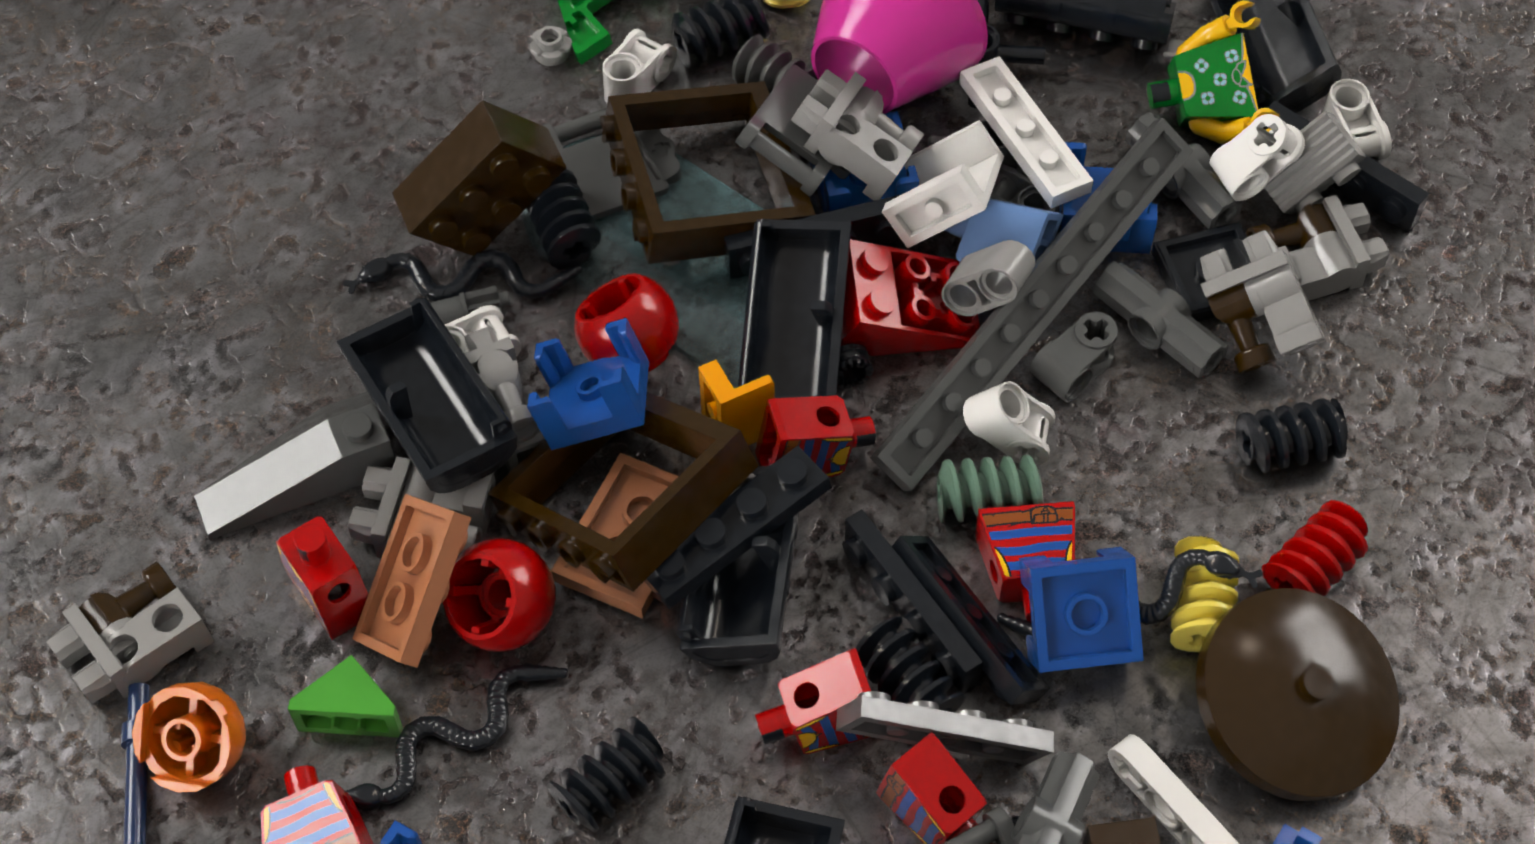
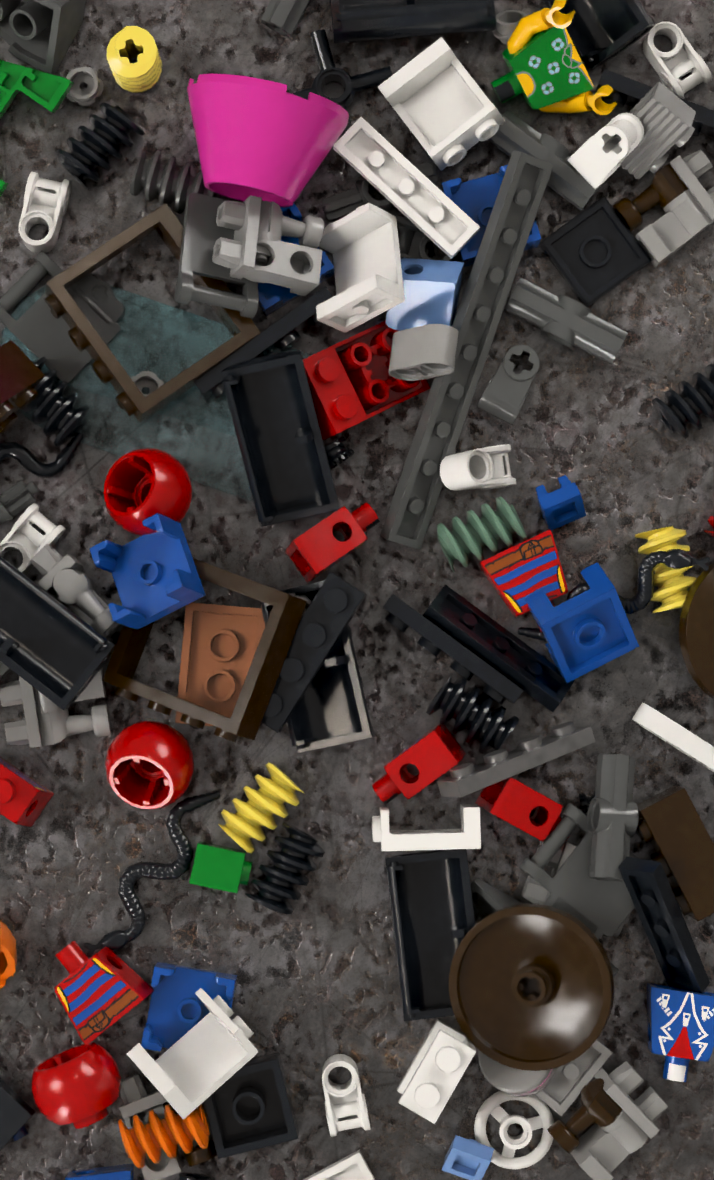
camera: 25 degrees left, 30 degrees up
bright green slope [288,655,403,737] -> none
nougat plate [352,494,472,668] -> none
light orange panel [698,359,775,446] -> none
light grey hips [1200,230,1326,374] -> none
none -> green brick [189,841,253,894]
none -> light yellow piece [218,762,305,854]
none -> white panel [372,804,481,851]
none -> white panel [378,37,505,171]
none -> blue tile [536,475,586,530]

